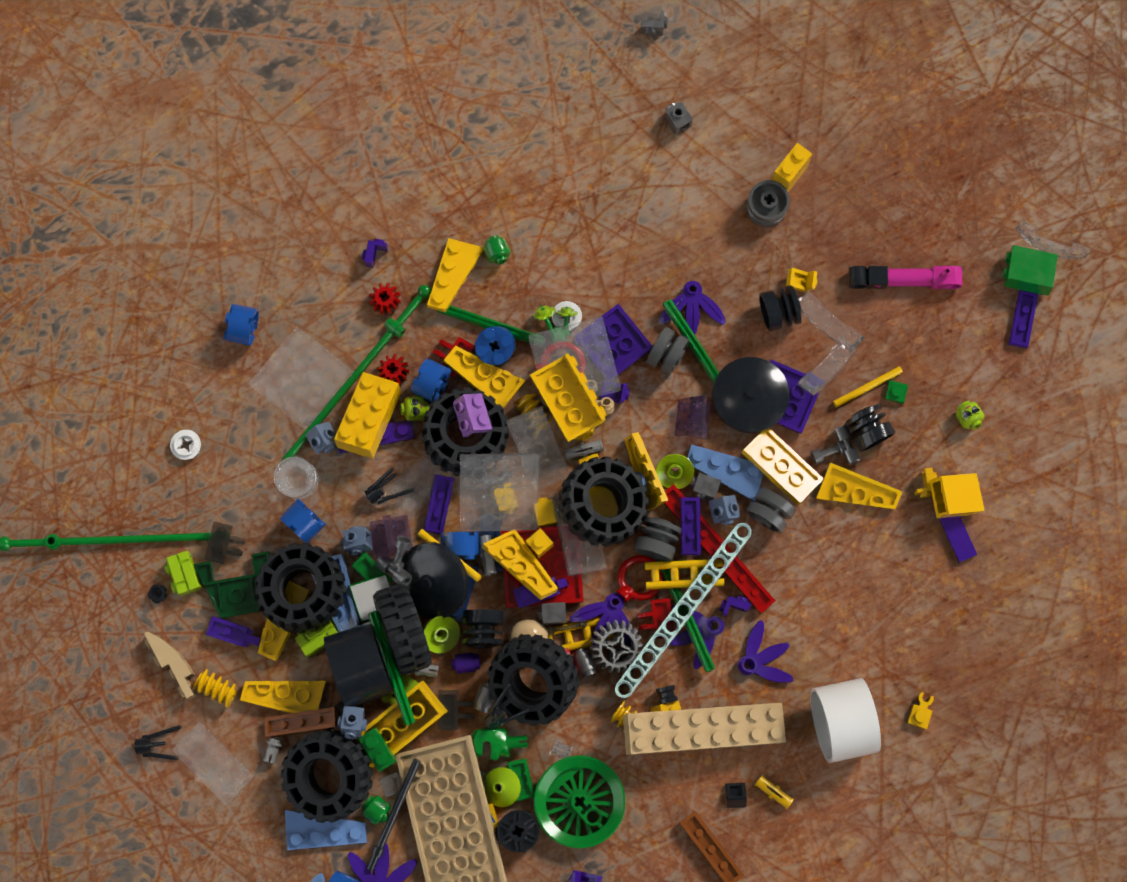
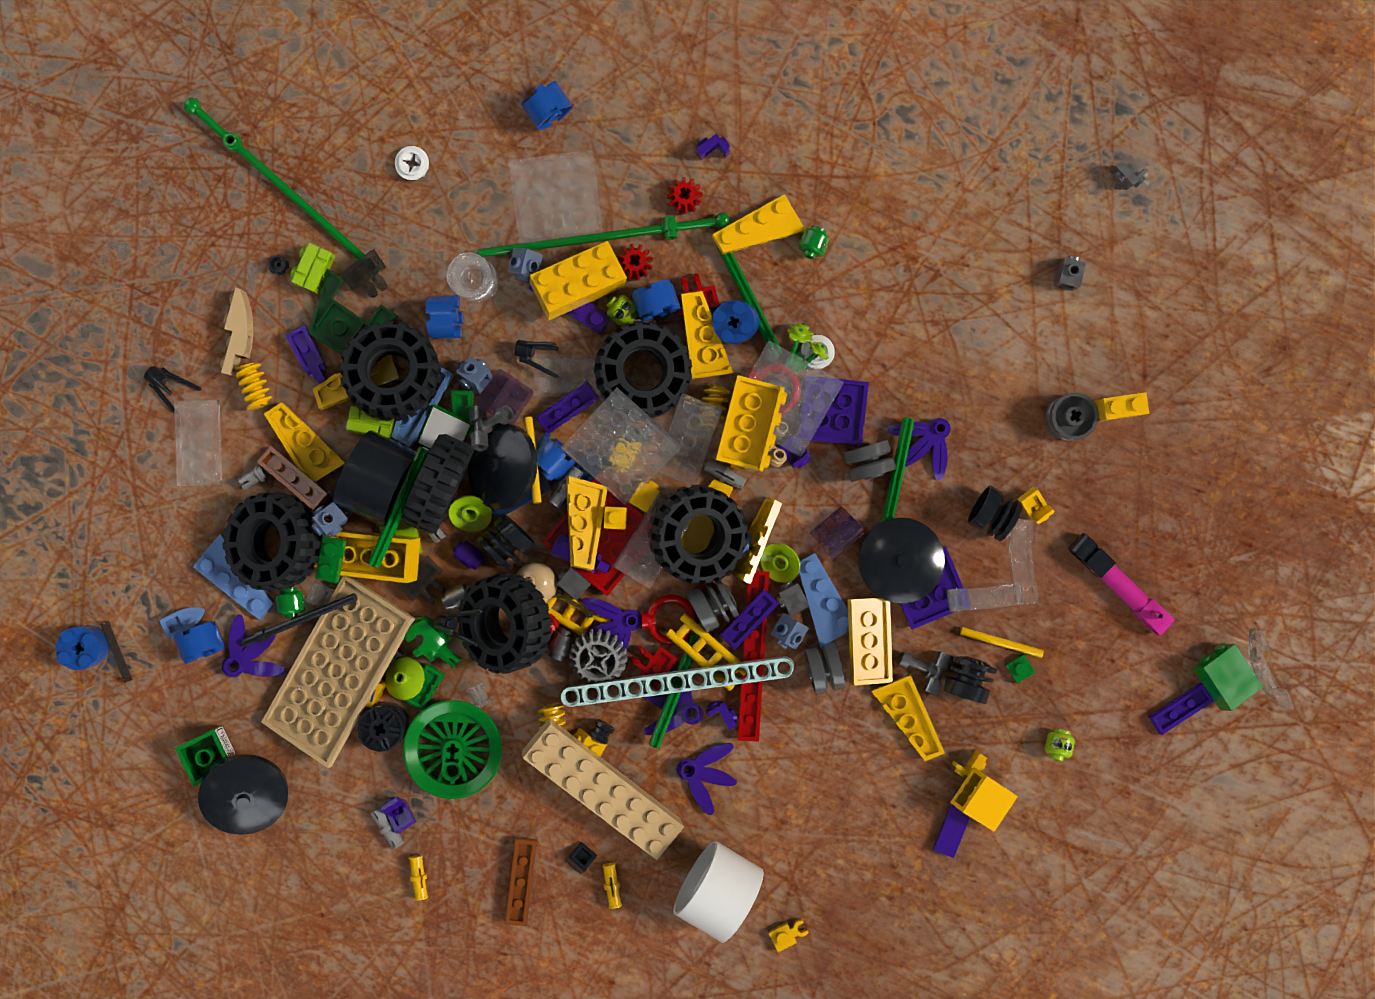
camera: 40 degrees right, 10 degrees up
medium lavender bracket [453,393,492,437] -> none

